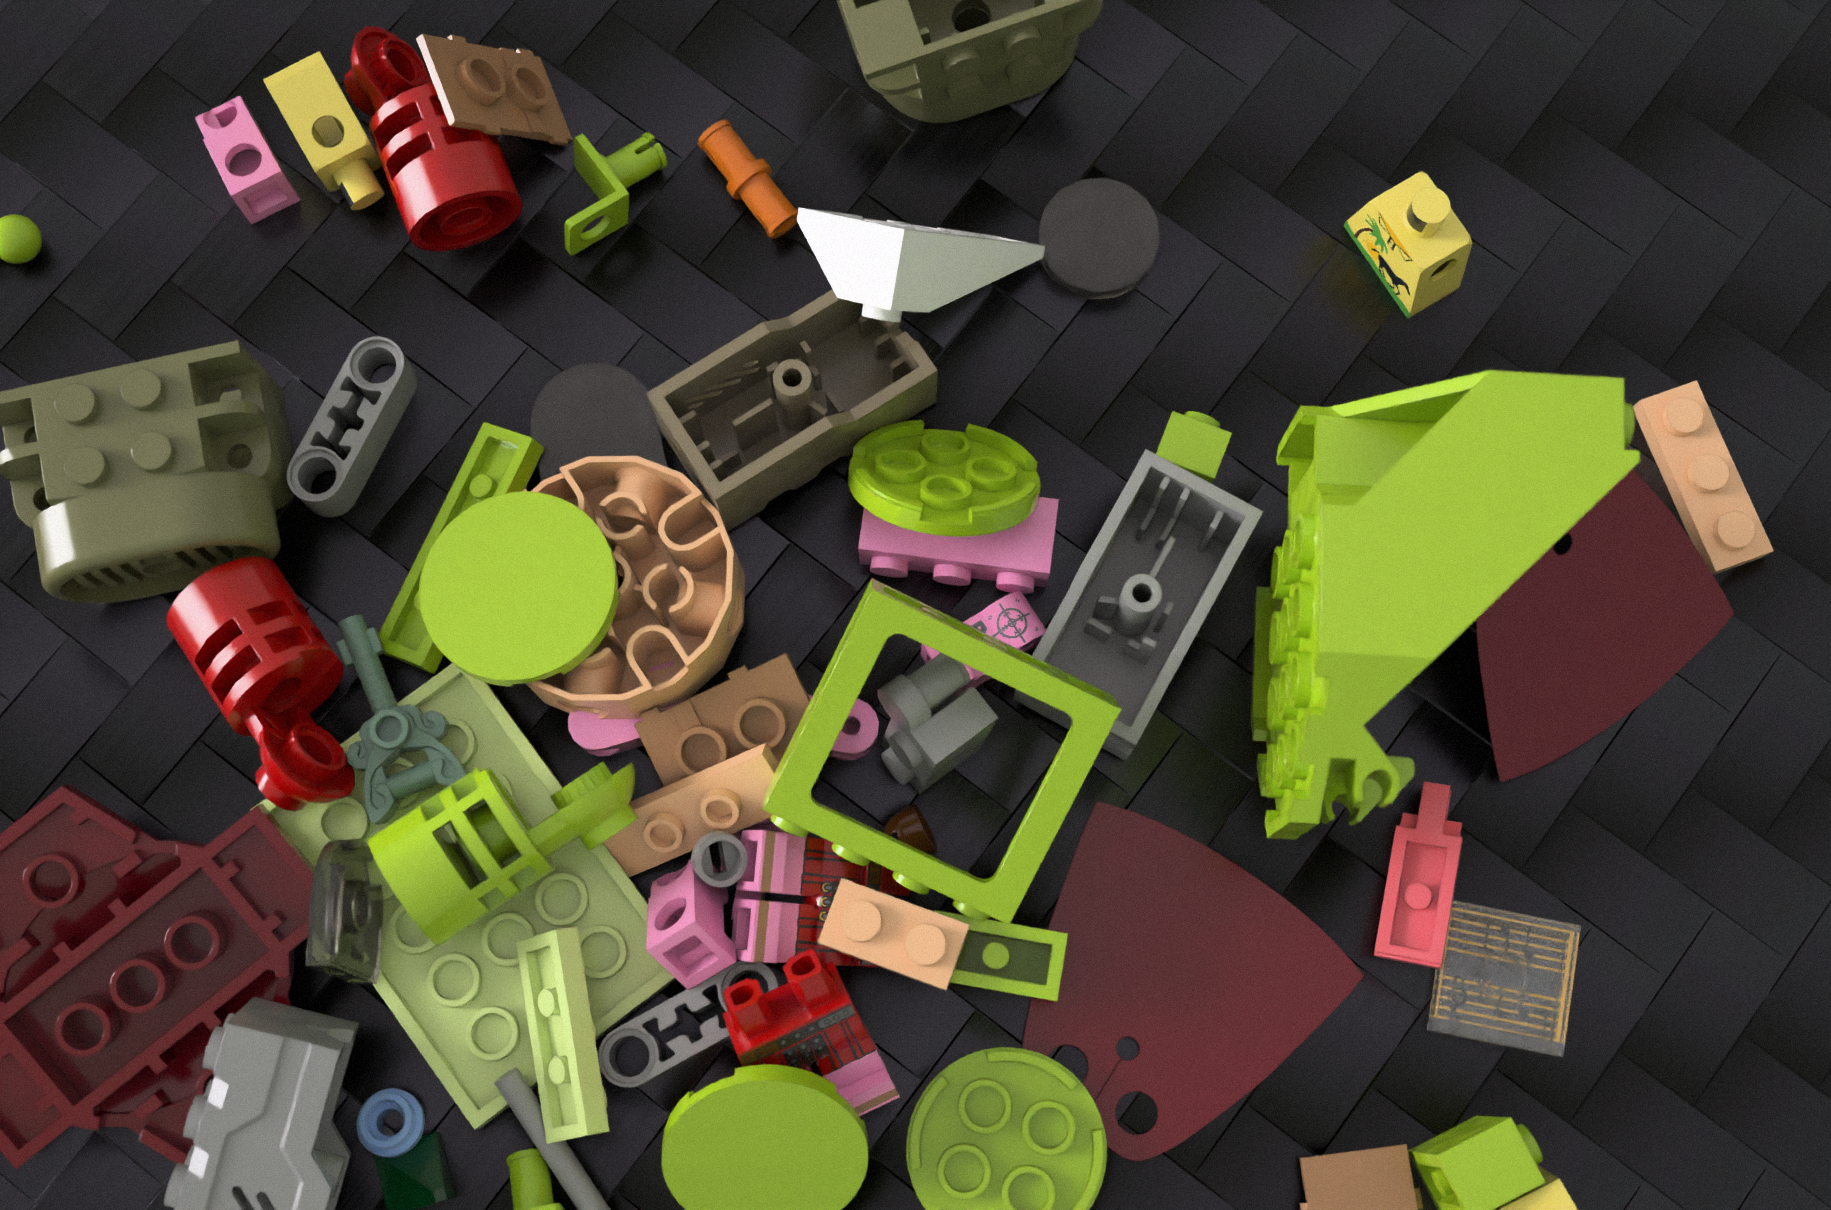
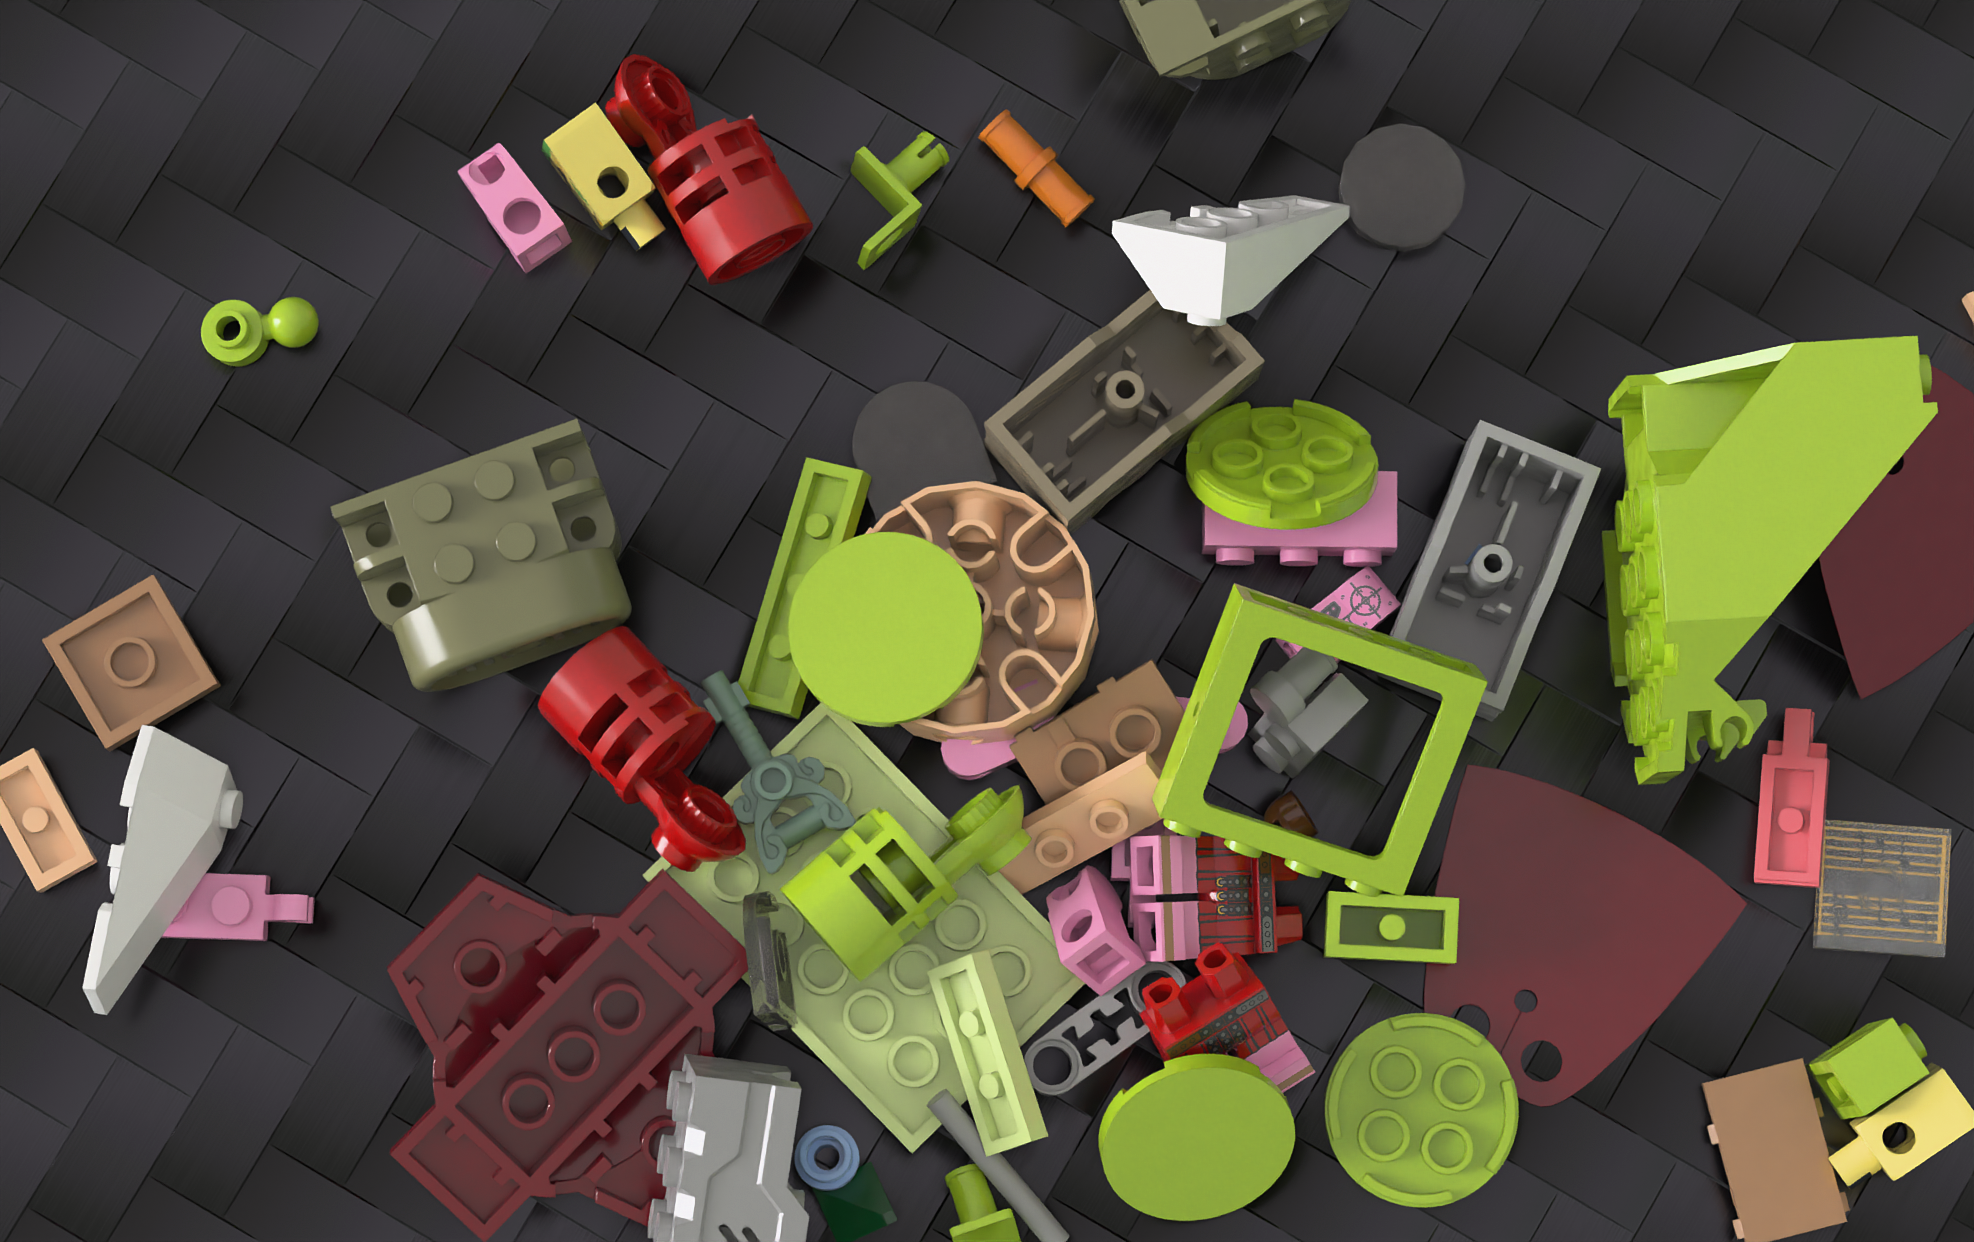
camera: 10 degrees left, 5 degrees up
light grey beam [287,336,417,517] -> none
medium nougat piece [417,34,573,146] -> none
light grey hinge [691,831,748,887] -> none
light nougat plate [817,878,970,991] -> none
lime plate [1156,411,1232,484] -> none
light yellow torso [1343,171,1473,319] -> none

